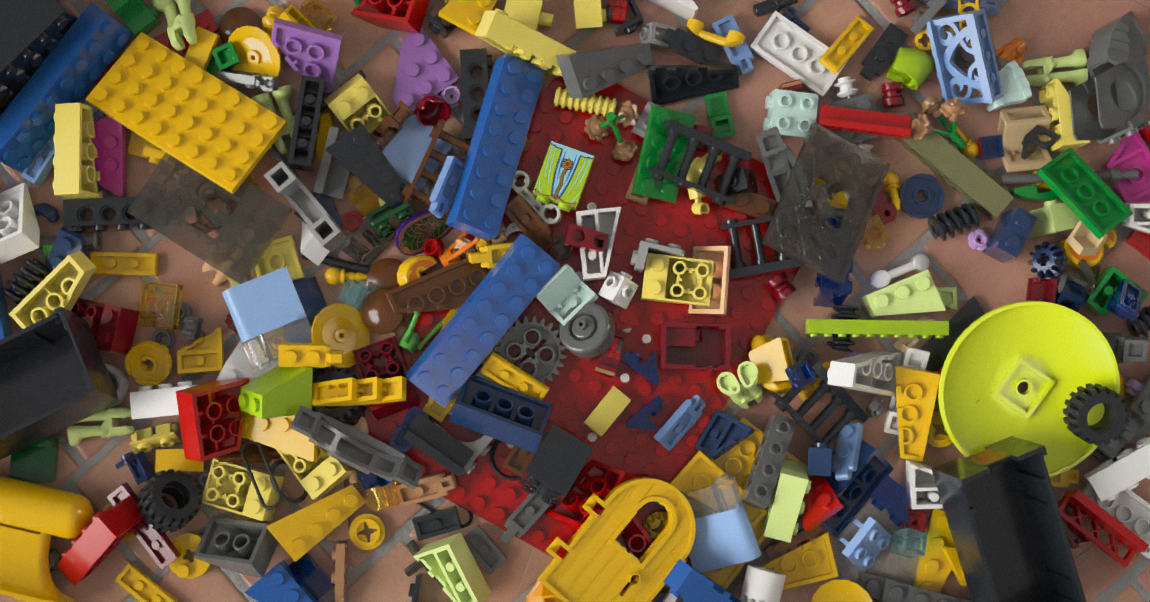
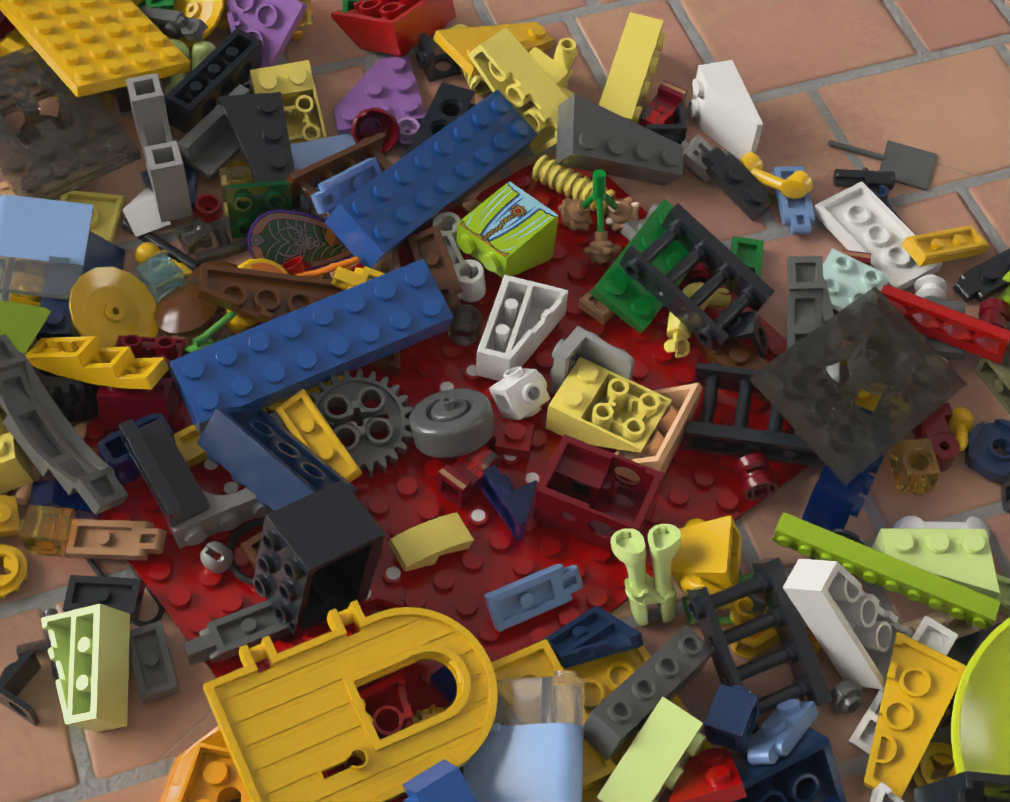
camera: 25 degrees right, 30 degrees down
yellow hinge [278,342,343,368] -> none
reddish brown piece [370,101,415,149] -> none
light aqua bracket [536,264,599,326] -> none
dark red leg [562,223,609,253] -> none
clear blue slope [624,395,665,431] -> none
black wing [646,64,739,105] -> none
clear blue plate [785,360,817,391] -> none
none -> light grey hinge [200,541,233,573]

